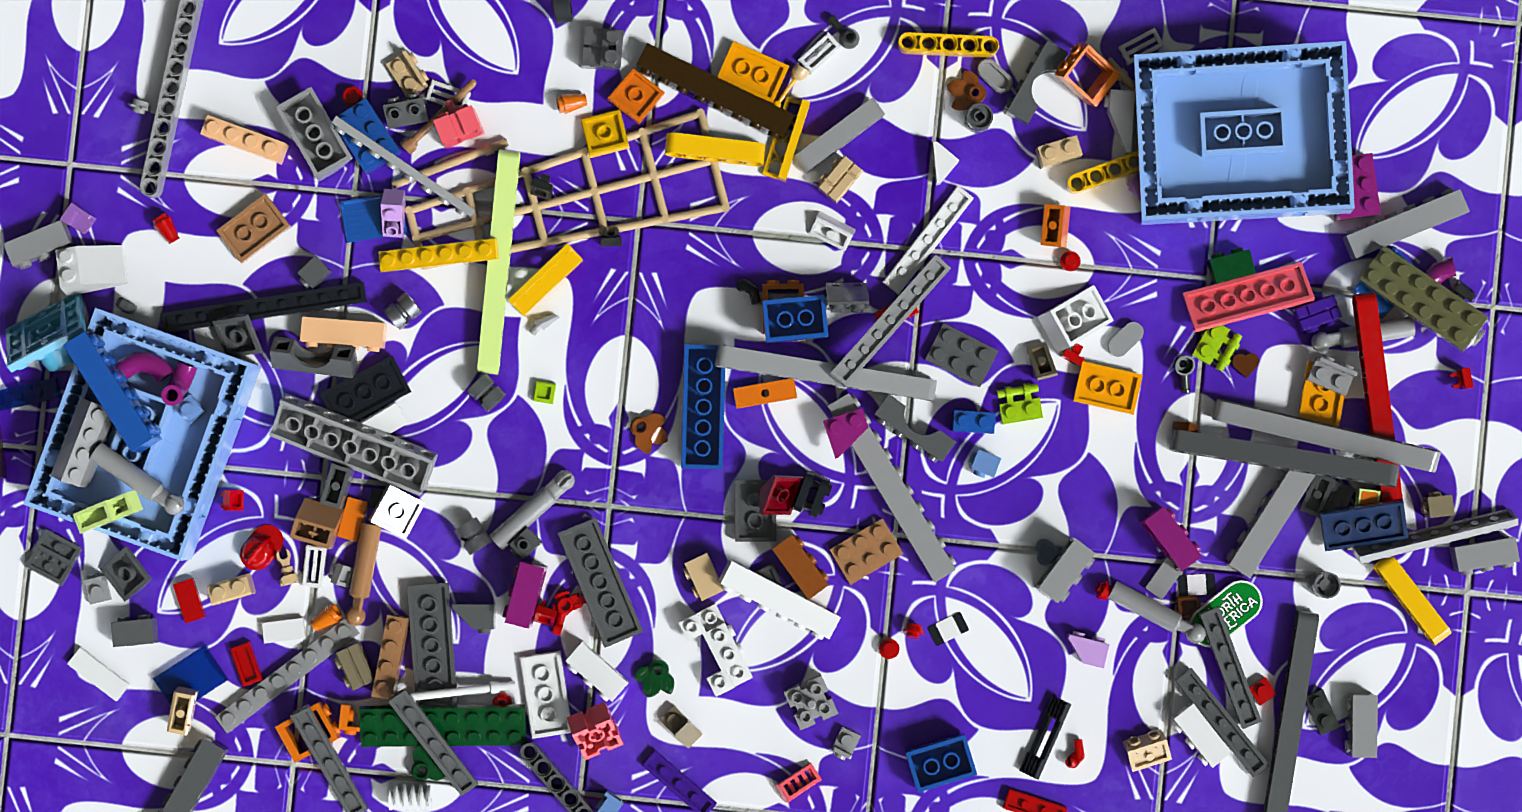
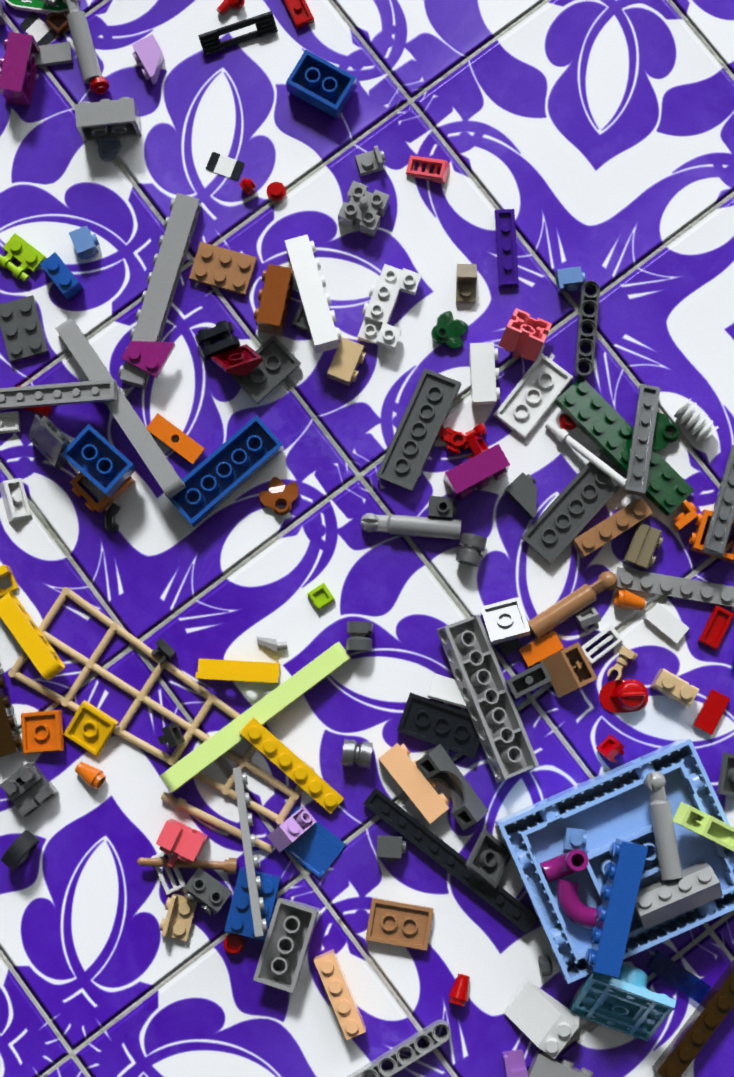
camera: 130 degrees left, 5 degrees down
dark grey arch [874,394,956,463] -> none

